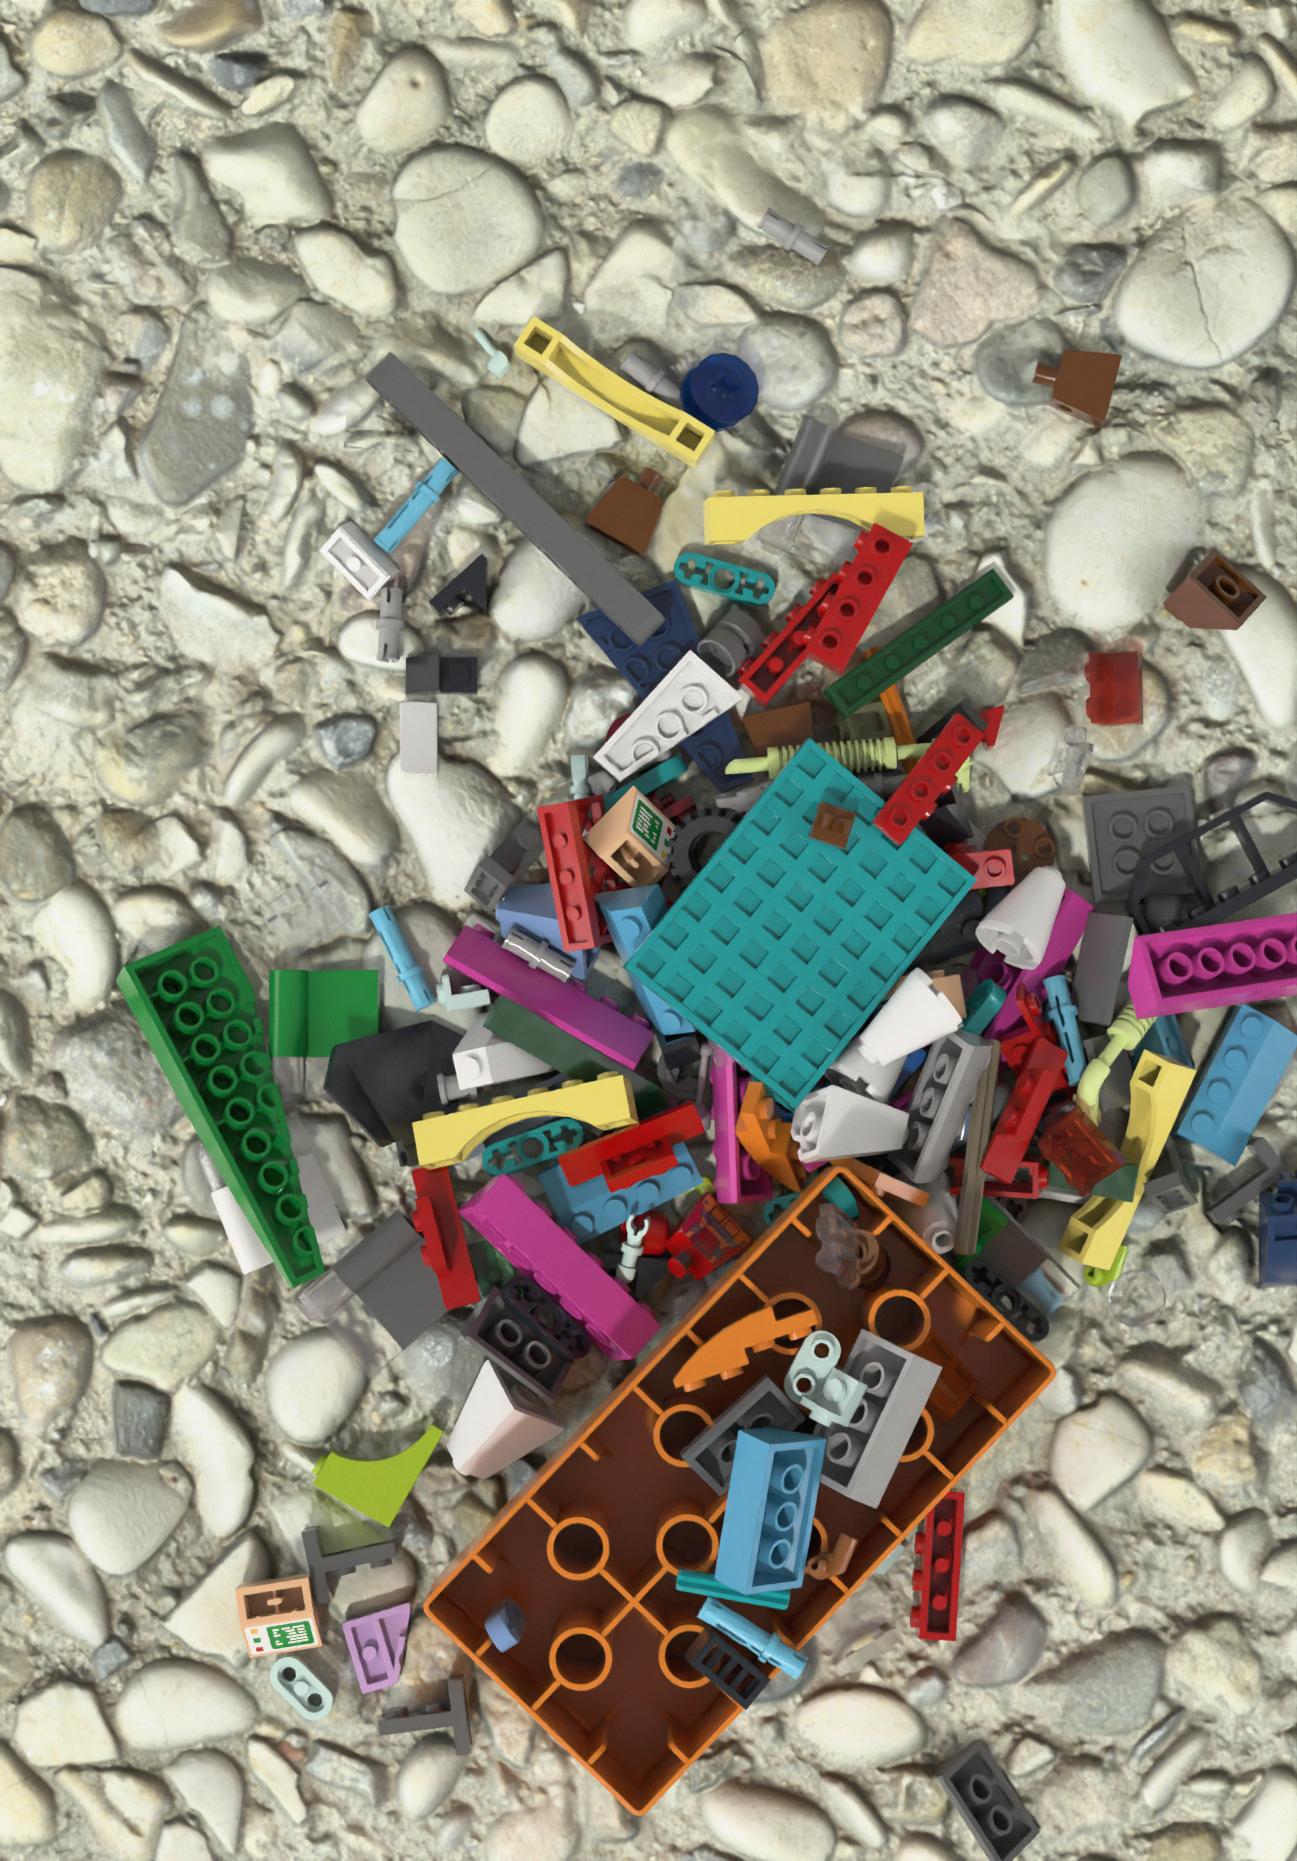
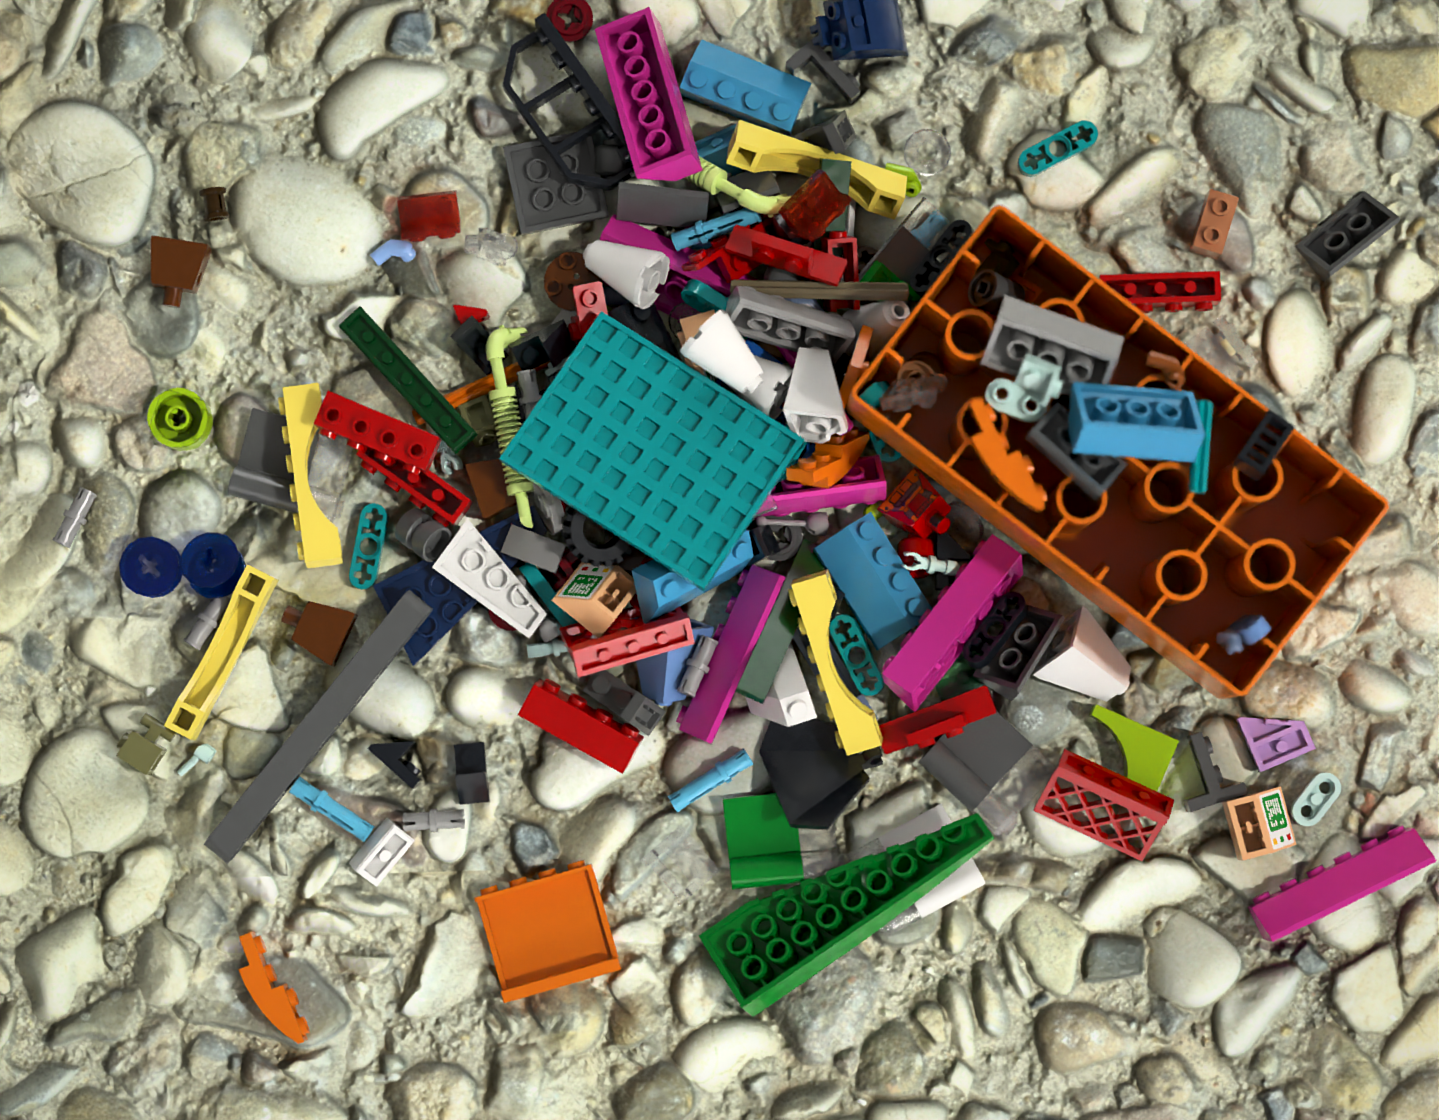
camera: 90 degrees left, 0 degrees up
dark grey bracket [378,1674,473,1756] -> none
white slope [400,701,438,775] -> none
light aqua bracket [436,974,492,1012] -> none
light grey bush [437,1073,478,1106] -> none
red bracket [558,1101,705,1193] -> none
medium azure pin [697,1596,809,1680] -> none
reddish brown tile [808,802,856,850] -> none
red bracket [872,713,984,845] -> none
reddish brown slope [1163,548,1267,630] -> none
none -> olive brick [116,713,177,775]
none -> clear blue piece [119,537,184,598]
none -> lime brick [147,388,213,451]
none -> dark brown bush [199,187,230,222]
none -> orange slope [238,931,310,1044]
none -> light blue arm [370,239,416,266]
none -> light aqua piece [426,424,463,475]
none -> orange panel [475,860,622,1003]
none -> light grey slope [501,525,567,574]
none -> red brick [518,679,644,774]
none -> dark grey wheel [968,269,1025,317]
none -> olive bracket [974,238,1020,278]
none -> teal beam [1018,121,1098,177]
none -> red fence [1033,749,1174,861]
none -> nougat brick [1189,189,1239,260]
none -> sand blue arm [1216,632,1243,655]
none -> dark pink slope [1248,825,1437,942]

